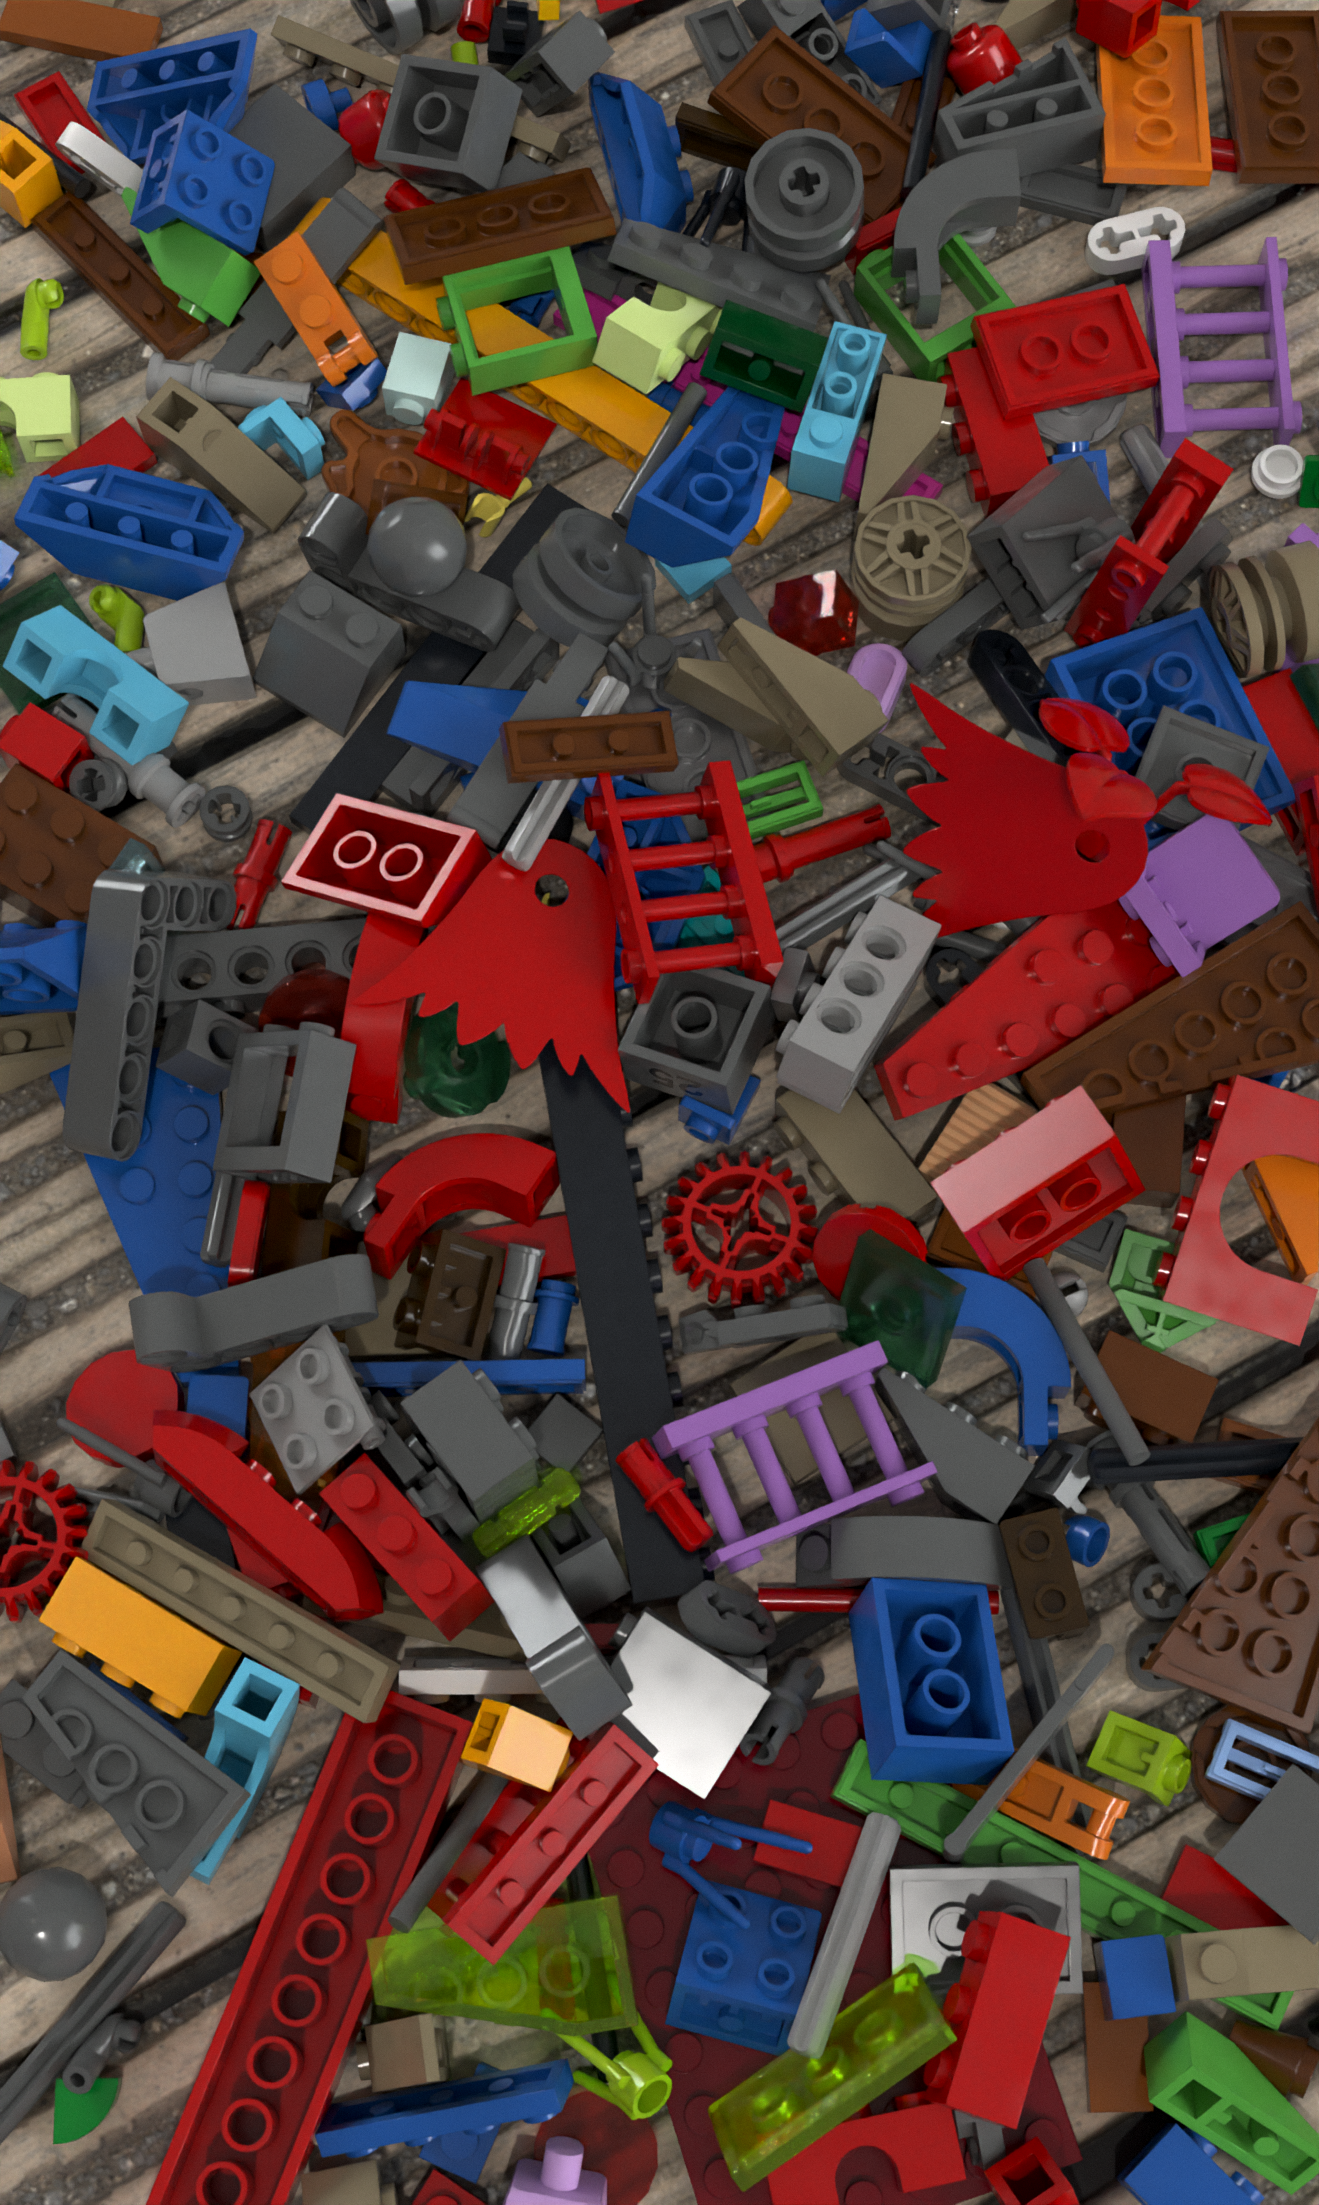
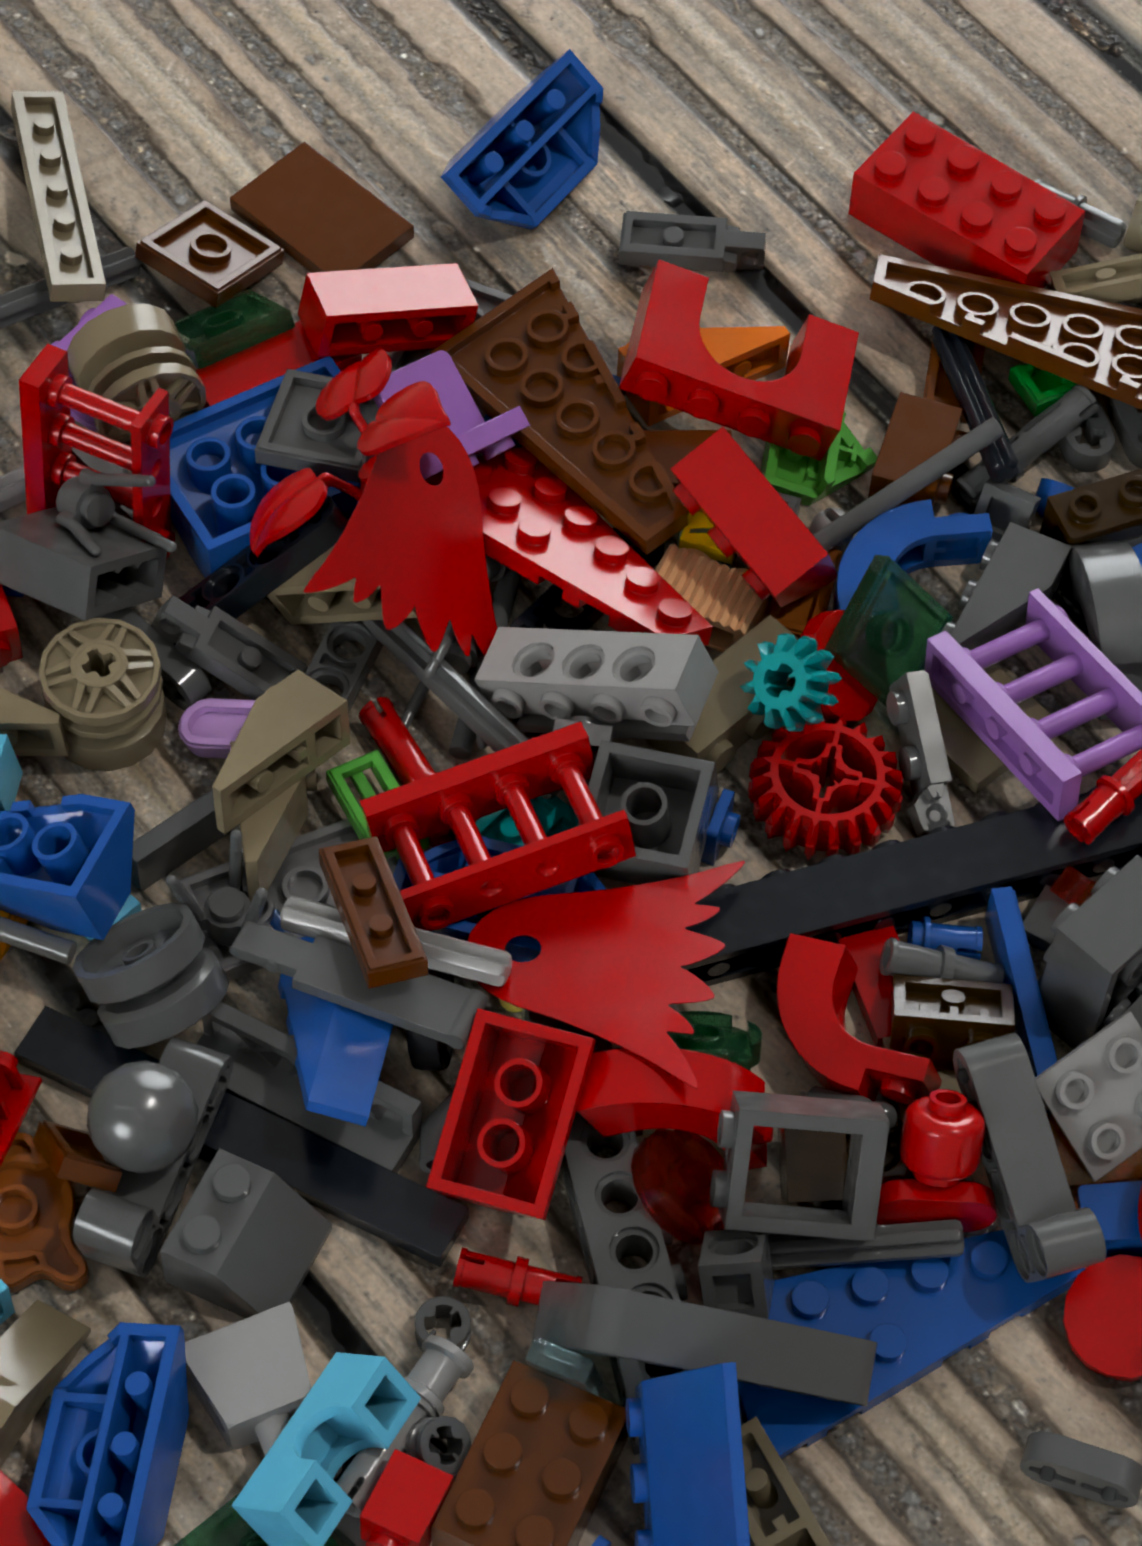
camera: 100 degrees left, 15 degrees down
lime arm [89,584,145,653] -> none
light yellow hand [464,477,532,538] -> none
clear red brick [768,570,859,656] -> none
none -> dark grey hinge [151,595,308,700]
none -> teal gear [740,633,842,732]
none -> red head [899,1089,985,1187]
none -> clear red hand [1050,866,1096,906]

